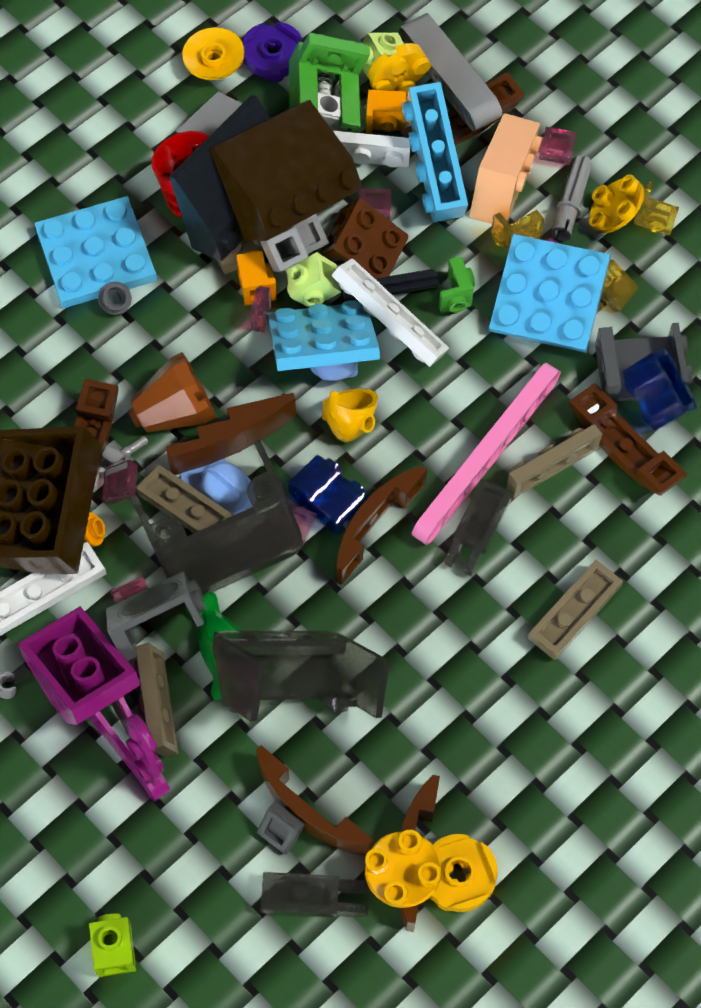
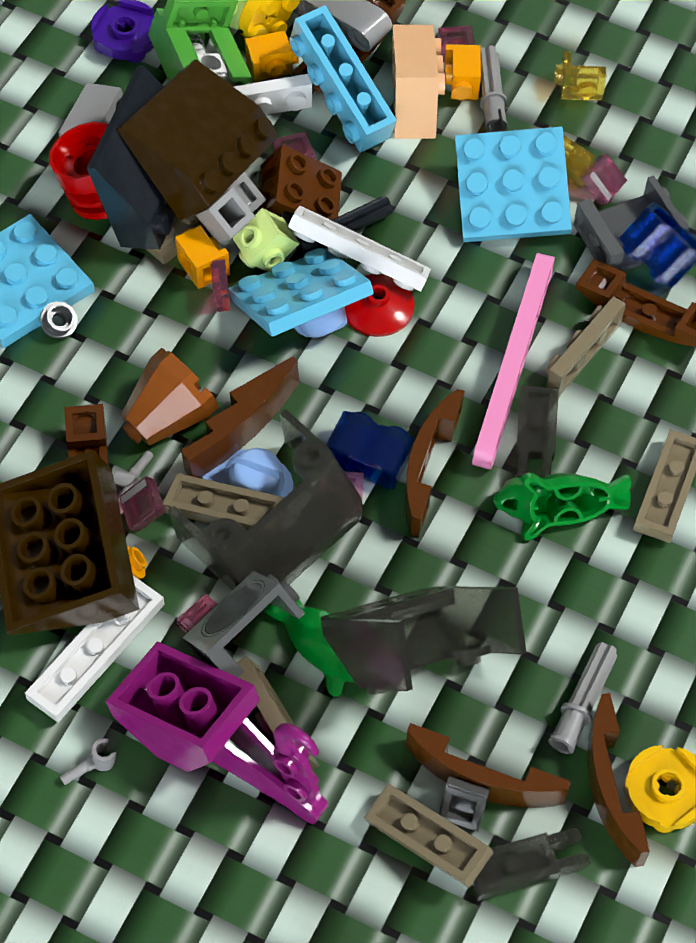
camera: 20 degrees left, 5 degrees down
yellow dish [182,27,245,80] -> none
yellow helmet [322,388,378,443] -> none
yellow dish [365,830,442,908] -> none
bright green bracket [439,256,475,313] -> none
clear yellow bracket [491,210,544,252] -> none
yellow dish [588,174,644,233] -> none
none -> red dish [345,274,414,337]
none -> dark tan plate [364,783,494,888]
none -> light orange brick [444,44,481,100]
none -> green animal [493,473,631,541]
none -> light grey axle [548,642,617,754]
none -> clear pink tile [580,153,627,205]

